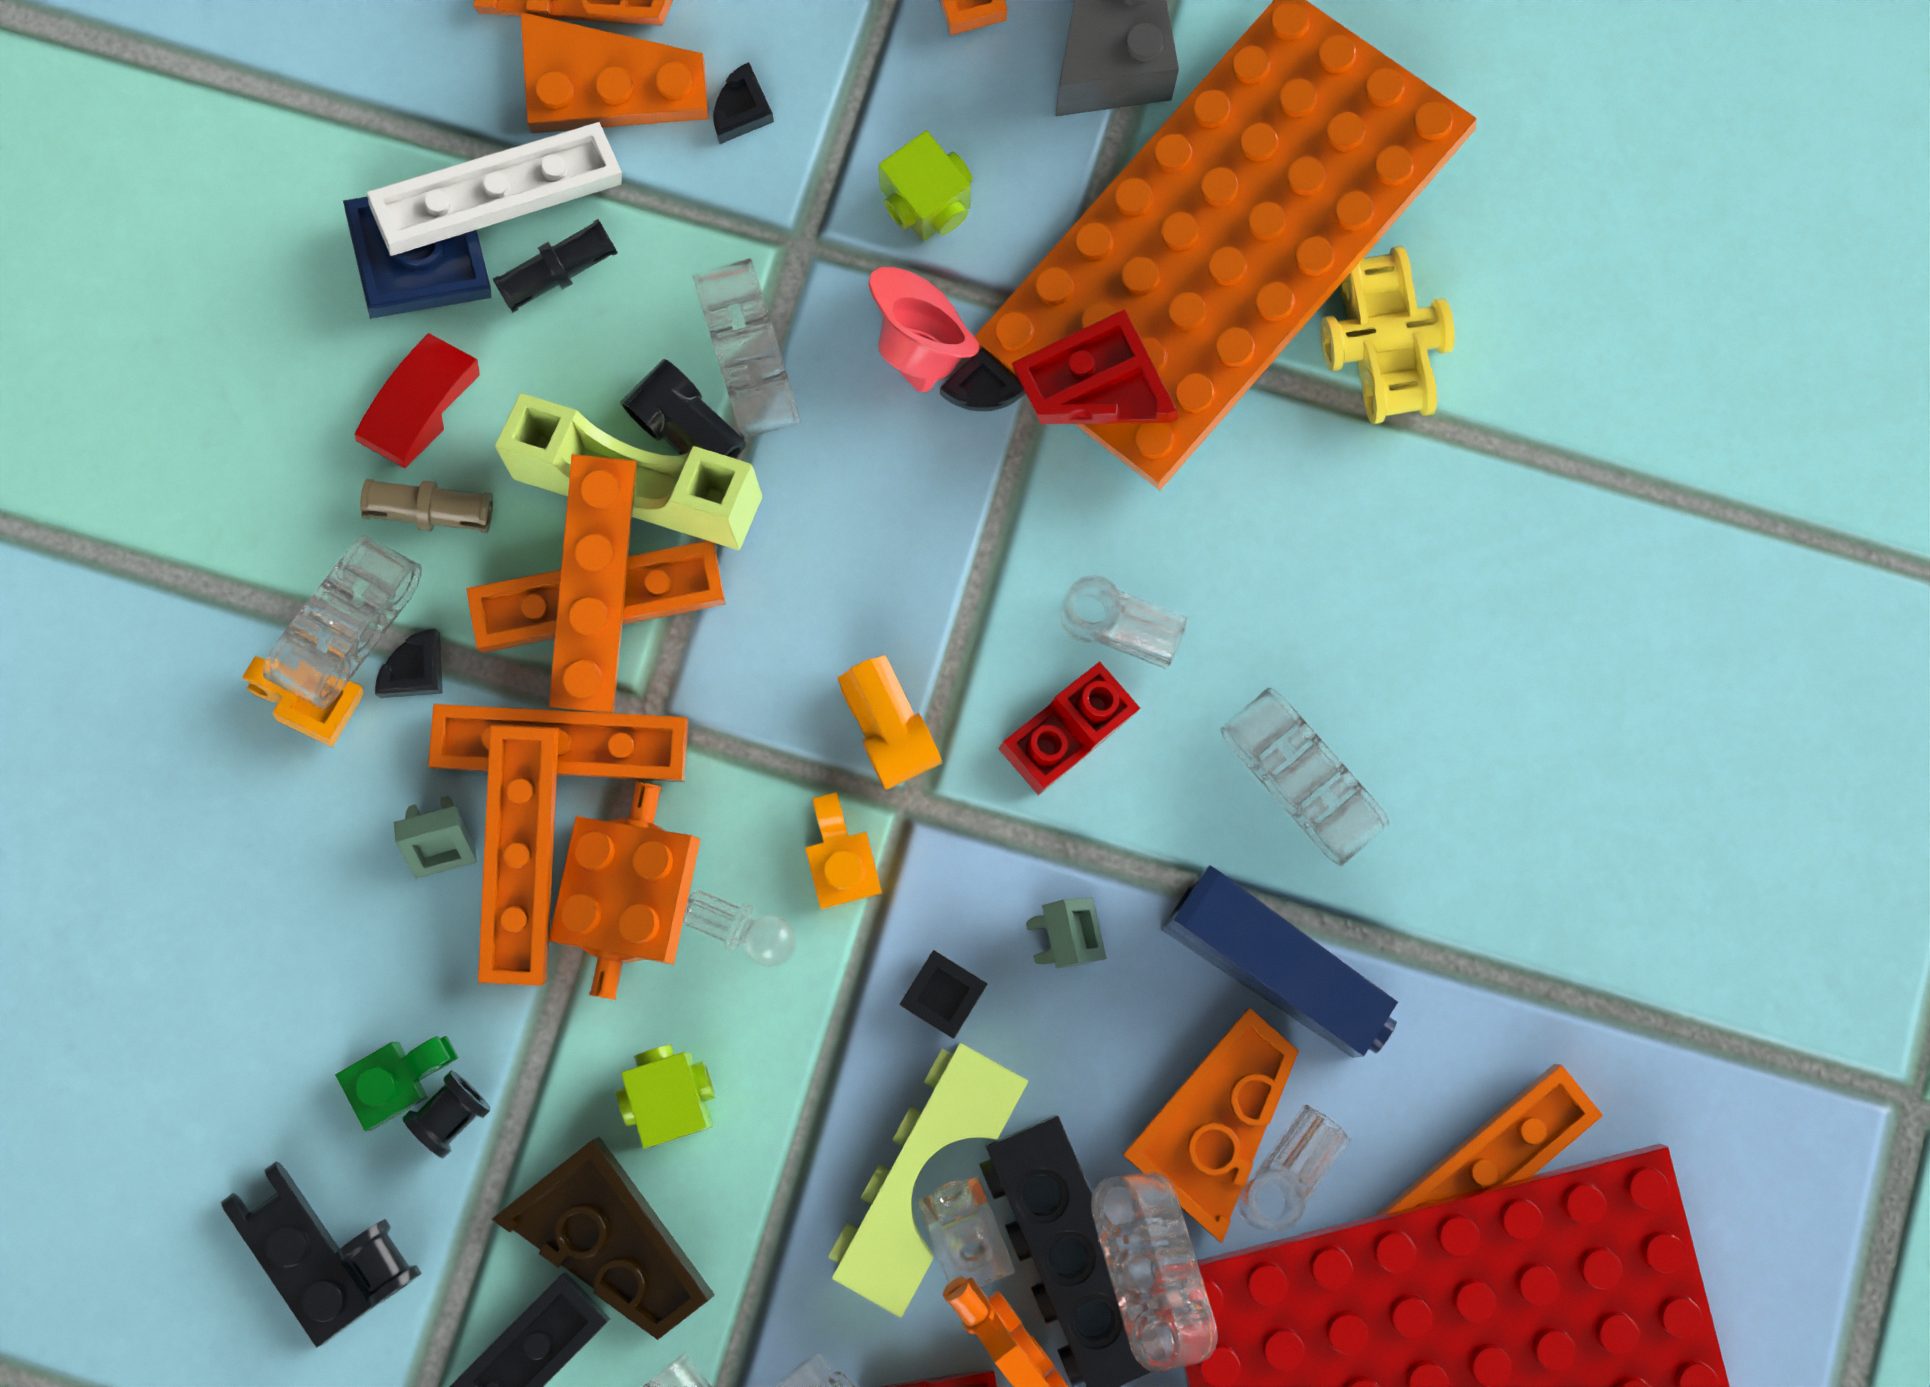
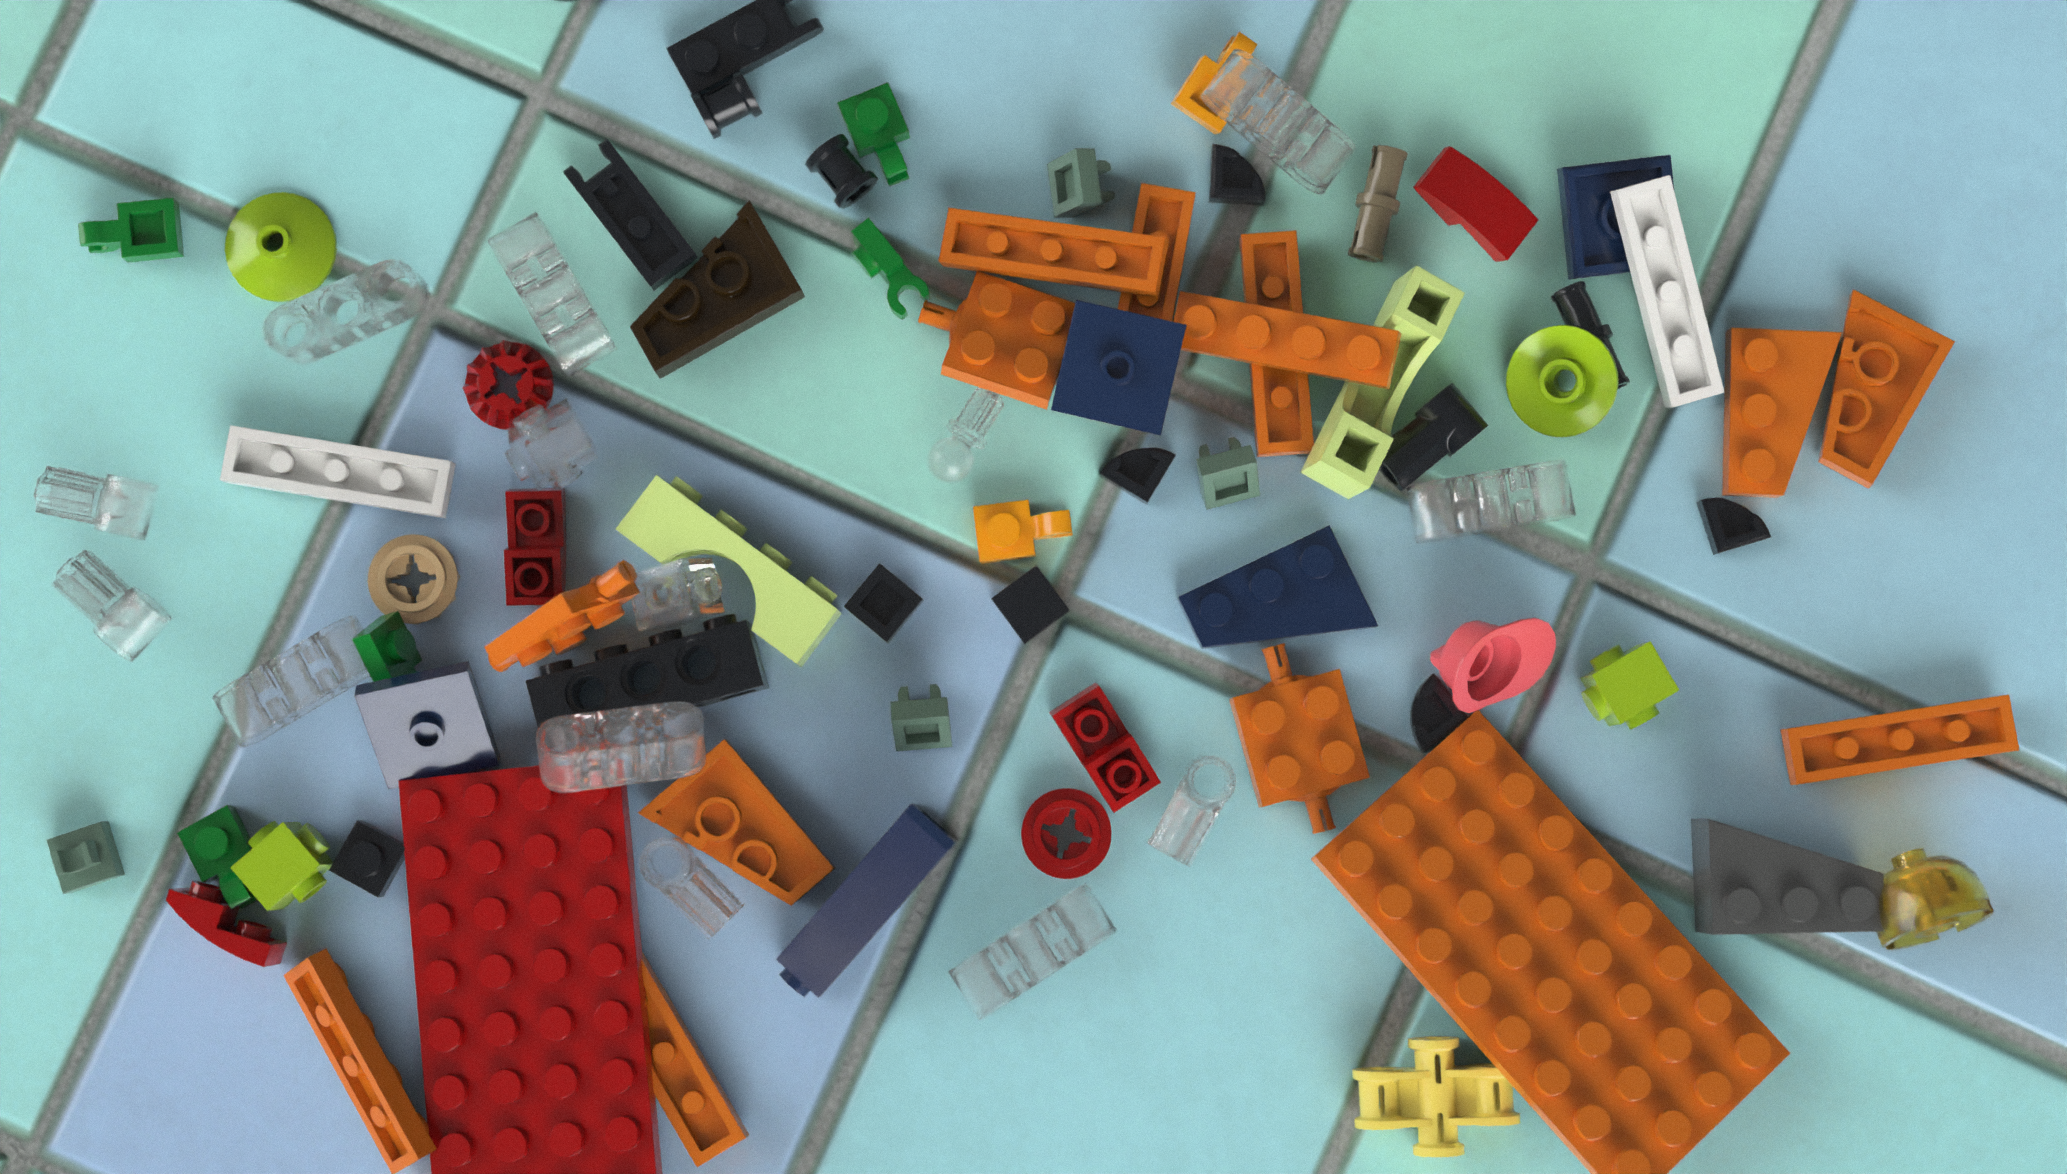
camera: 100 degrees right, 5 degrees up
lime brick [616,1044,715,1149] -> none
light orange piece [837,655,942,790] -> none
red wing [1012,309,1178,424] -> none
none -> green plate [851,217,930,320]
none -> black tile [991,565,1070,645]
none -> red gear [1021,788,1112,879]
none -> dark blue plate [1051,300,1187,435]
none -> black tile [1099,447,1176,505]
none -> dark blue wing [1177,525,1378,649]
none -> sand green tile [1196,437,1260,510]
none -> orange plate [1229,643,1370,834]
none -> lime dish [1506,325,1618,437]

